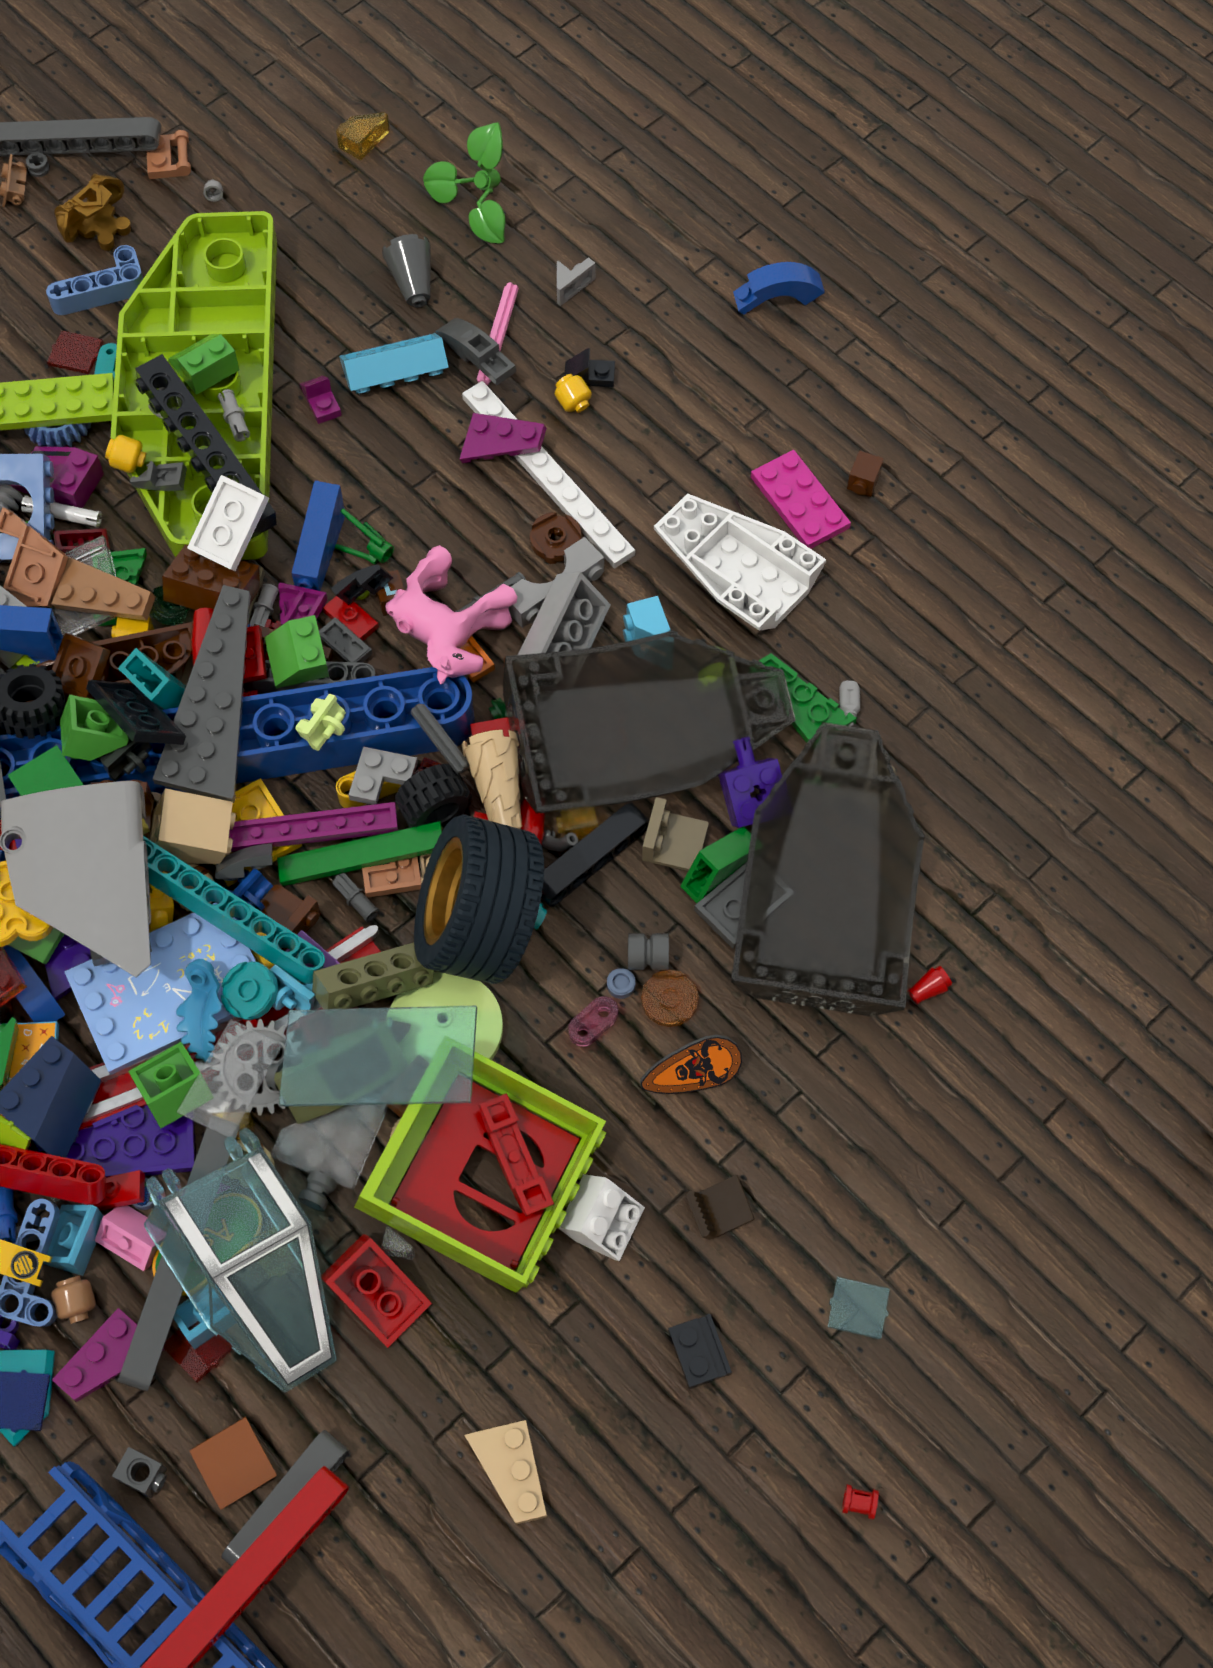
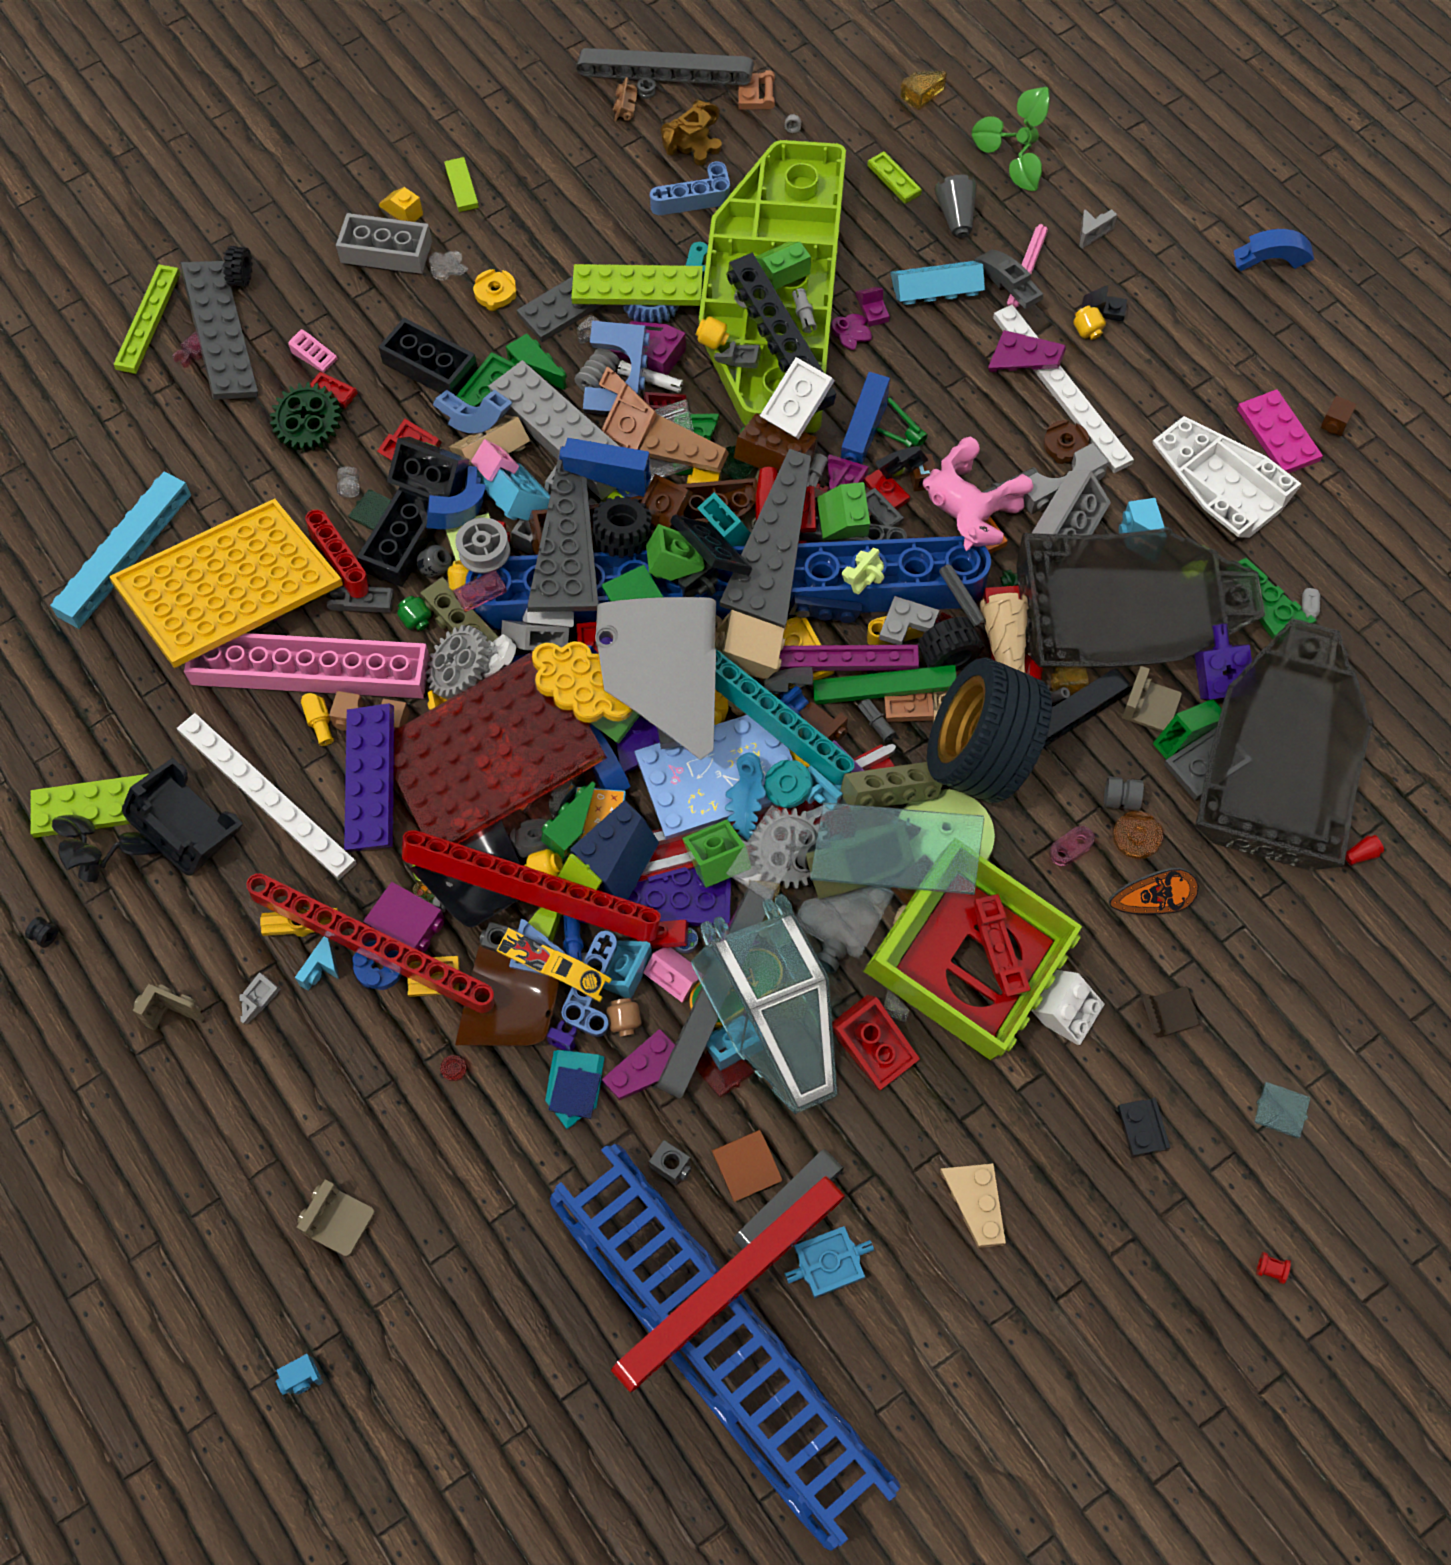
camera: 10 degrees right, 0 degrees up
clear red piece [47,330,103,374] -> none
sand blue tile [607,968,635,999] -> none
none -> dark azure plate [784,1226,874,1299]
none -> dark blue plate [788,595,862,623]
none -> magenta plate [831,314,872,350]
none -> lime tile [867,152,922,204]

